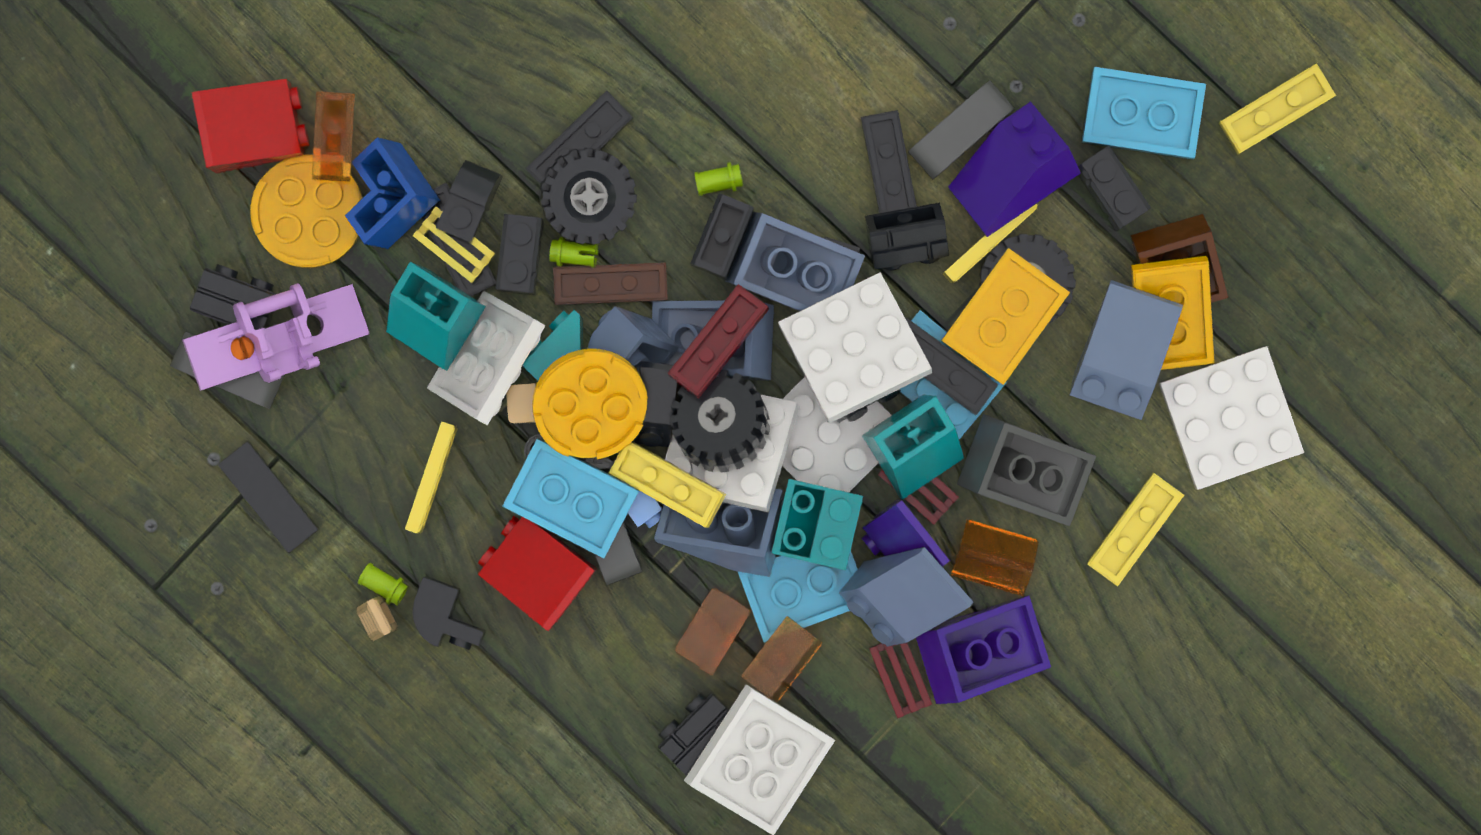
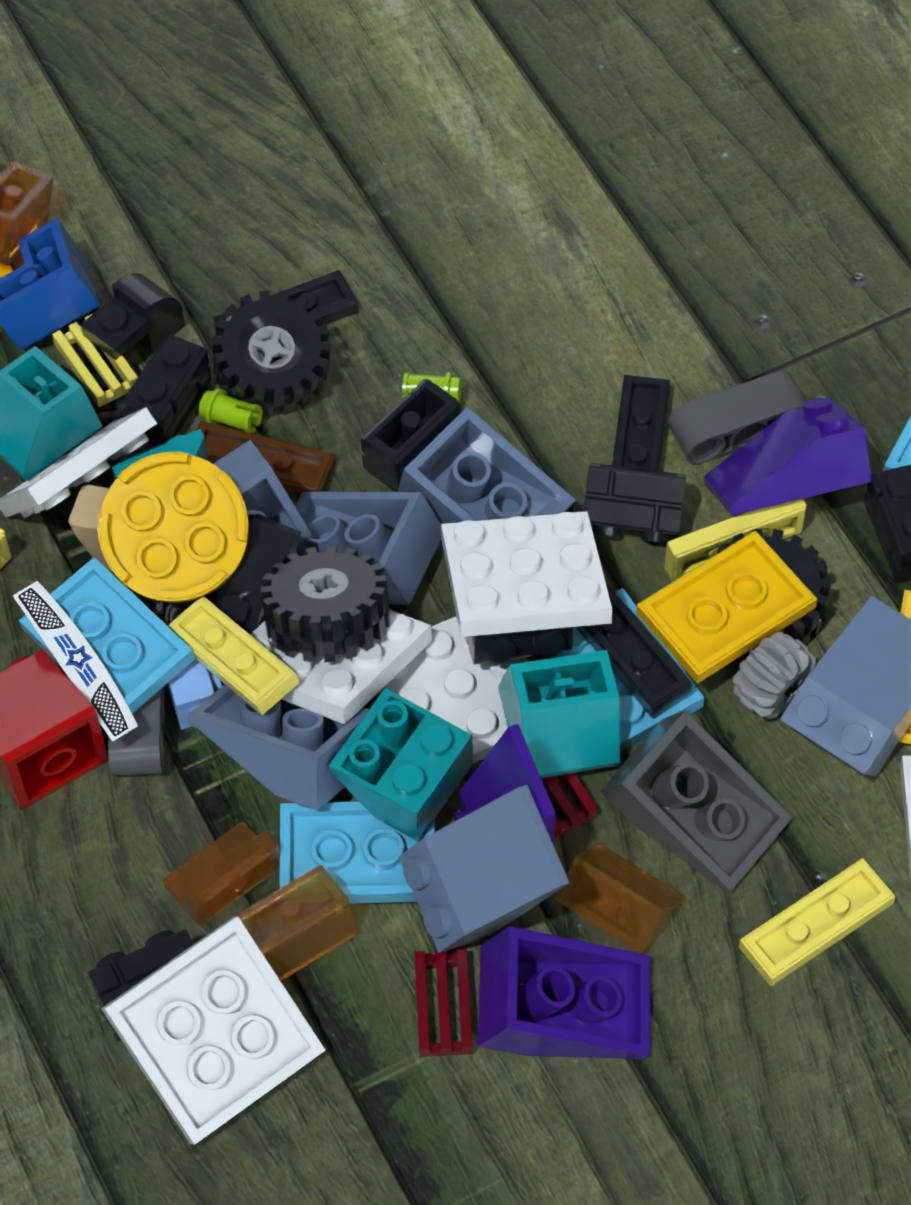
camera: 25 degrees right, 30 degrees down
dark red tile [668,284,769,399] -> none
none -> white sticker [13,581,138,741]
none -> light grey gear [733,632,817,719]

